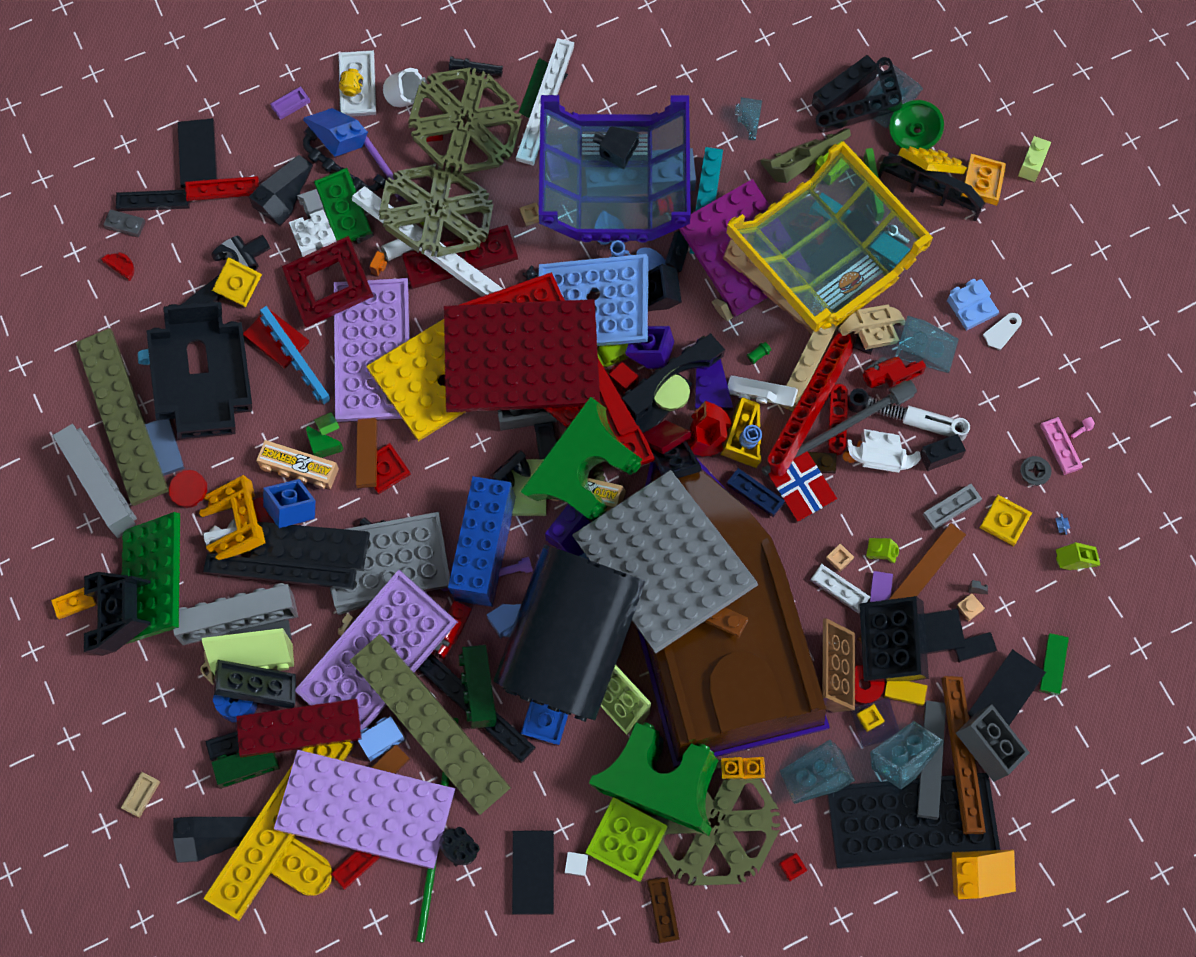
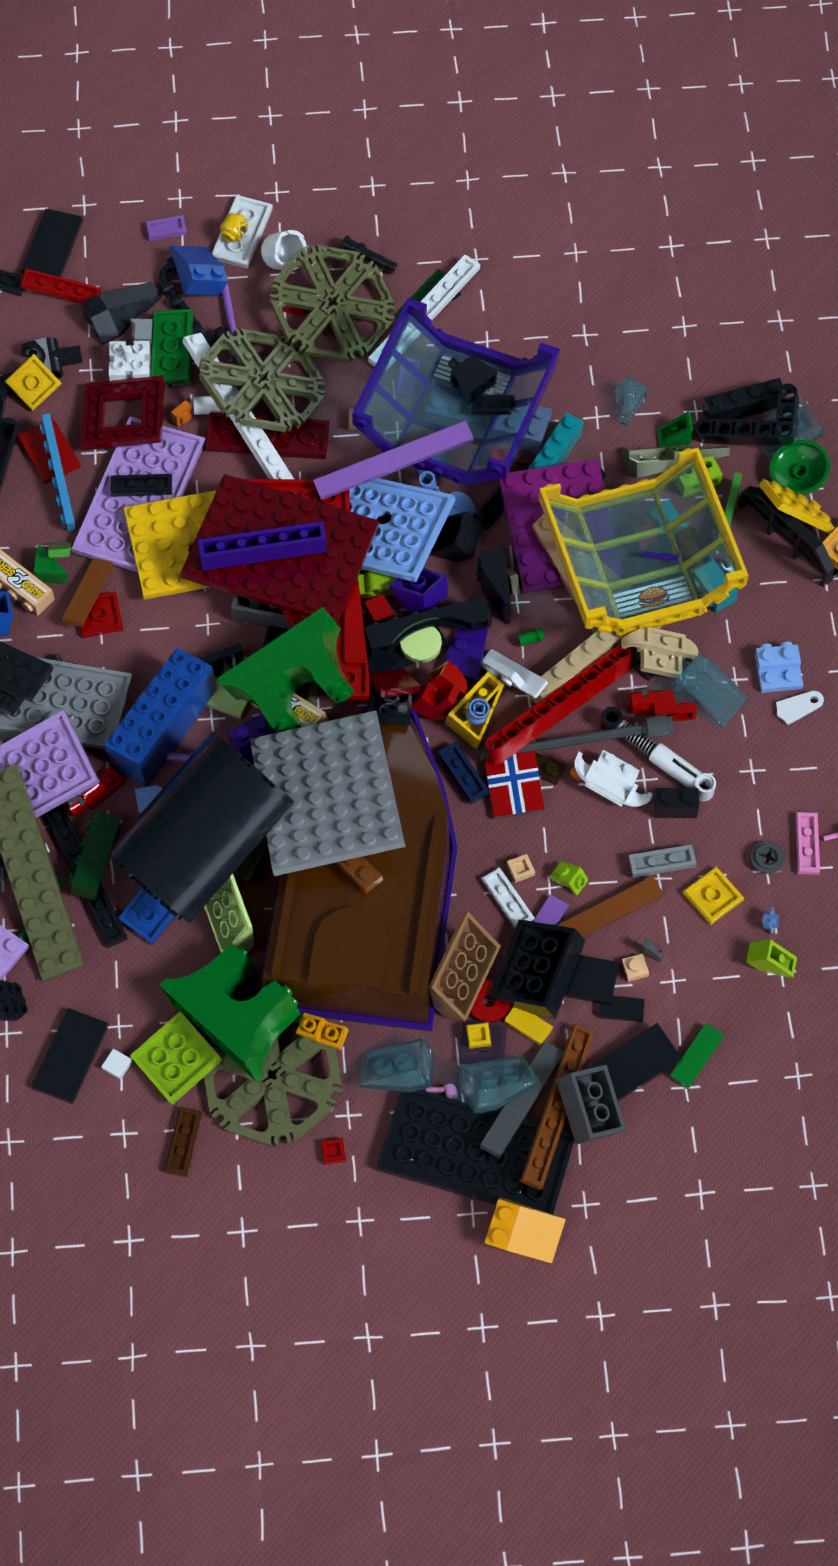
camera: 20 degrees right, 5 degrees down
red beam [828,384,848,456] -> none
none -> black tile [111,474,173,497]
none -> dark purple brick [198,521,326,571]
none -> medium lavender tile [313,421,474,500]
none -> bright pink hand [426,1084,458,1099]
none -> black tile [471,395,516,415]
none -> black slope [476,549,511,624]
none -> dark purple pin [641,551,680,564]
none -> green slope [657,412,693,446]

